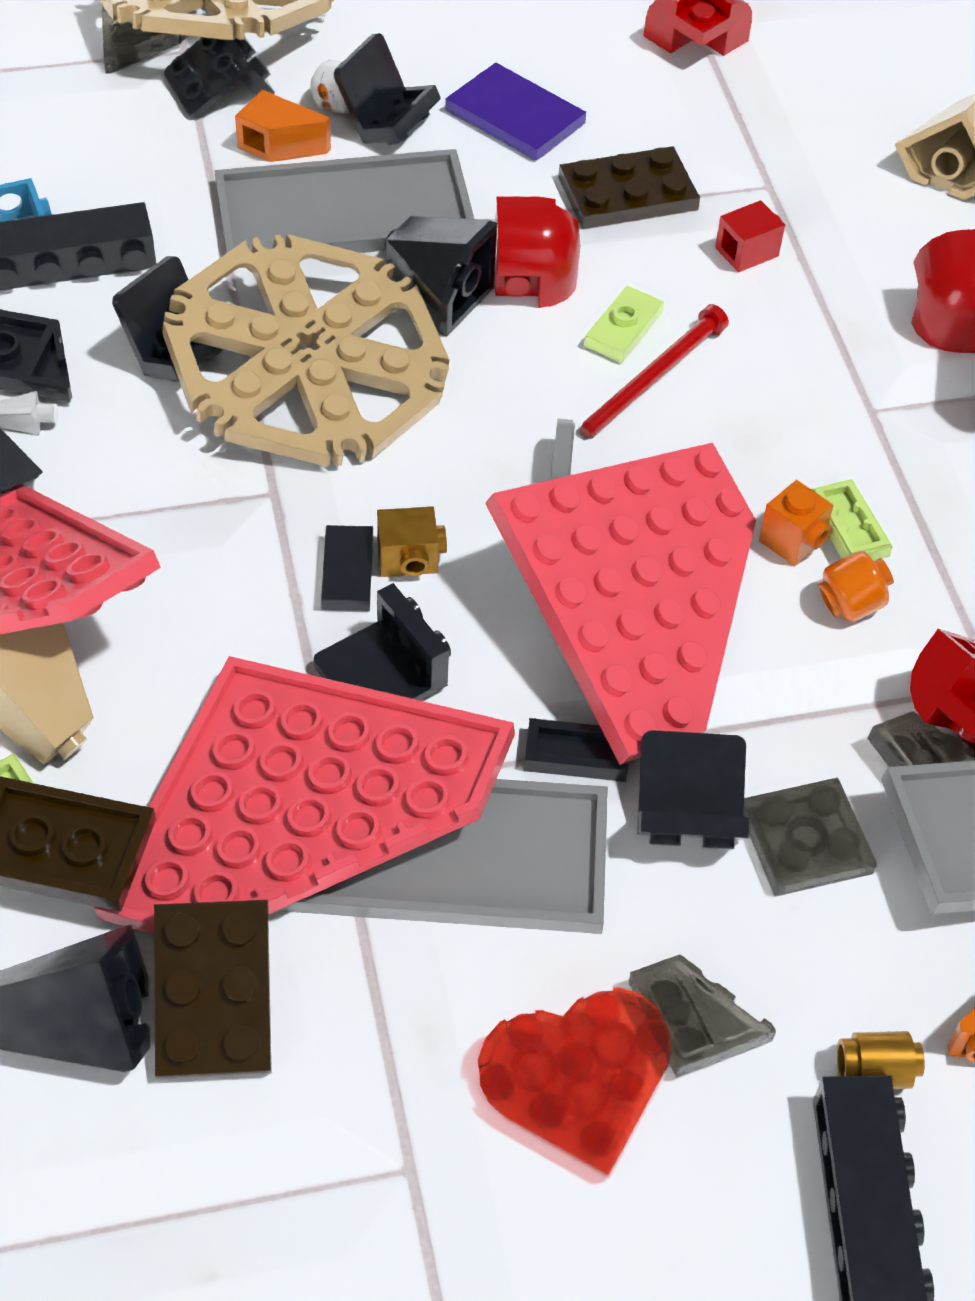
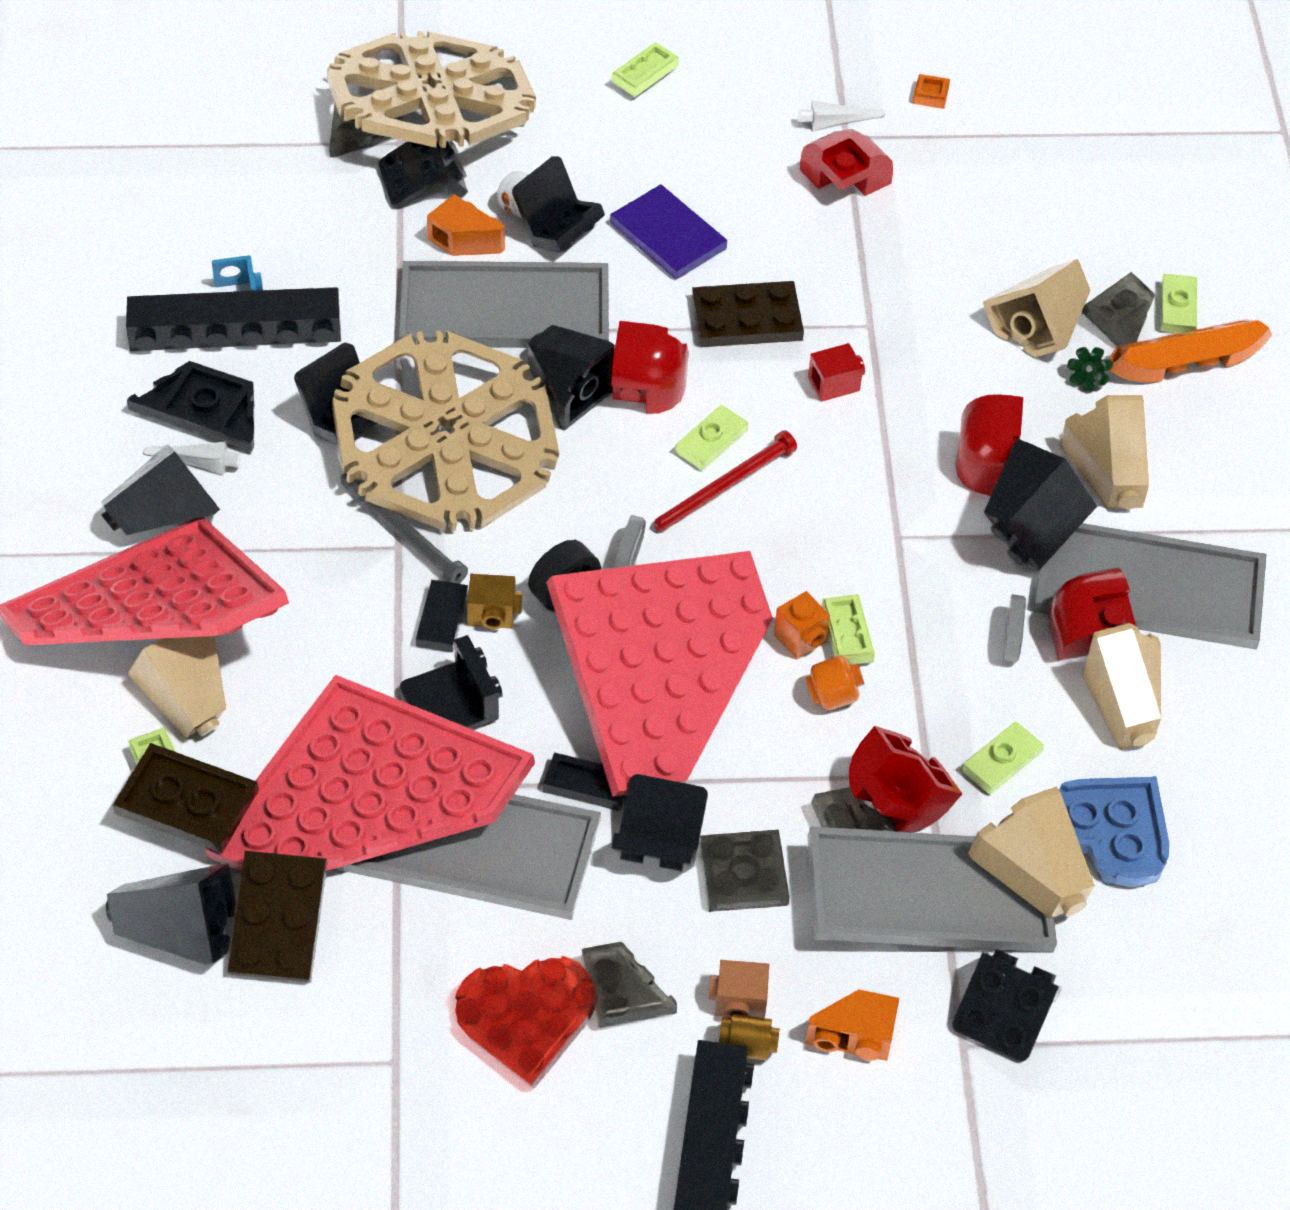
camera: 10 degrees right, 0 degrees up
none -> dark grey bar [340,473,468,584]
none -> black tyre [528,539,602,612]
none -> nougat brick [708,959,770,1018]

